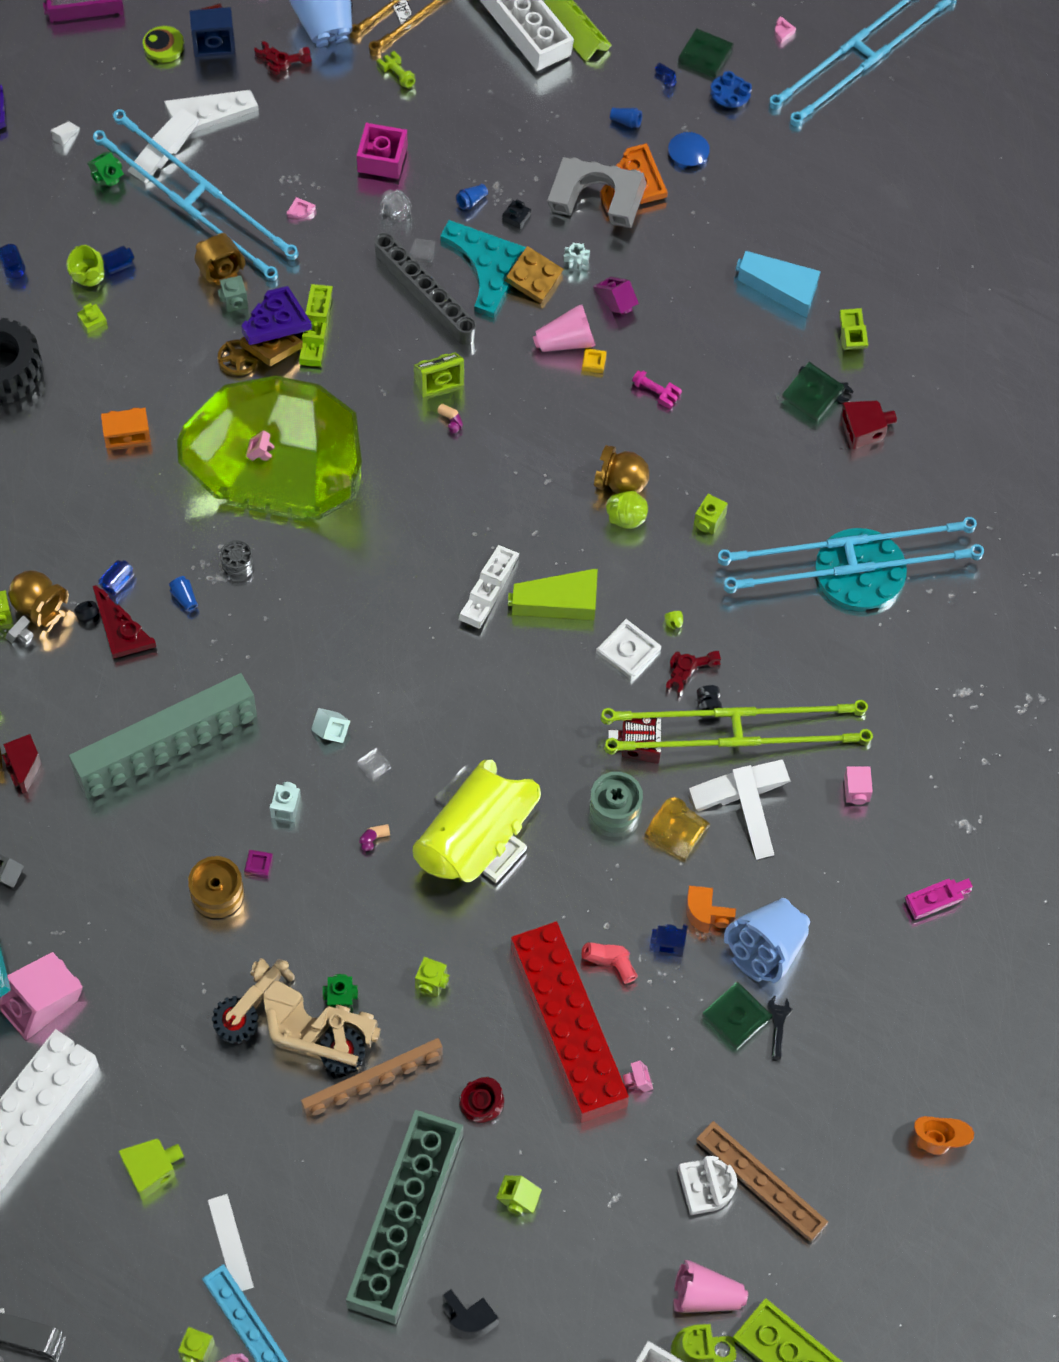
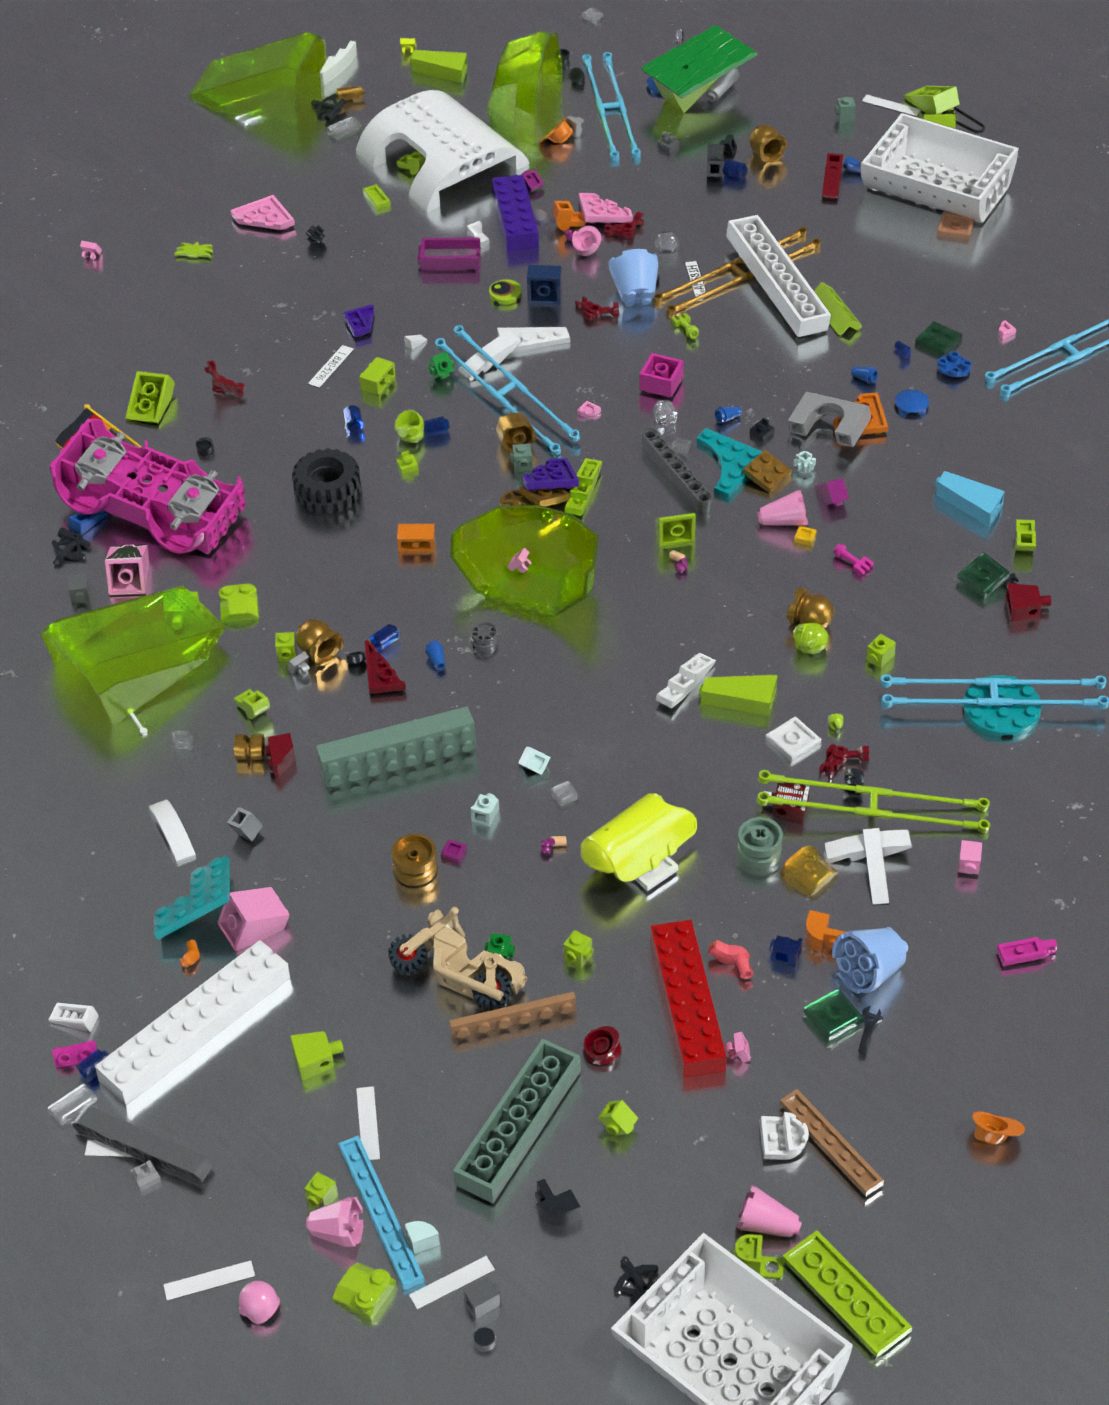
camera: 15 degrees right, 15 degrees down
none -> lime brick [359,357,396,396]

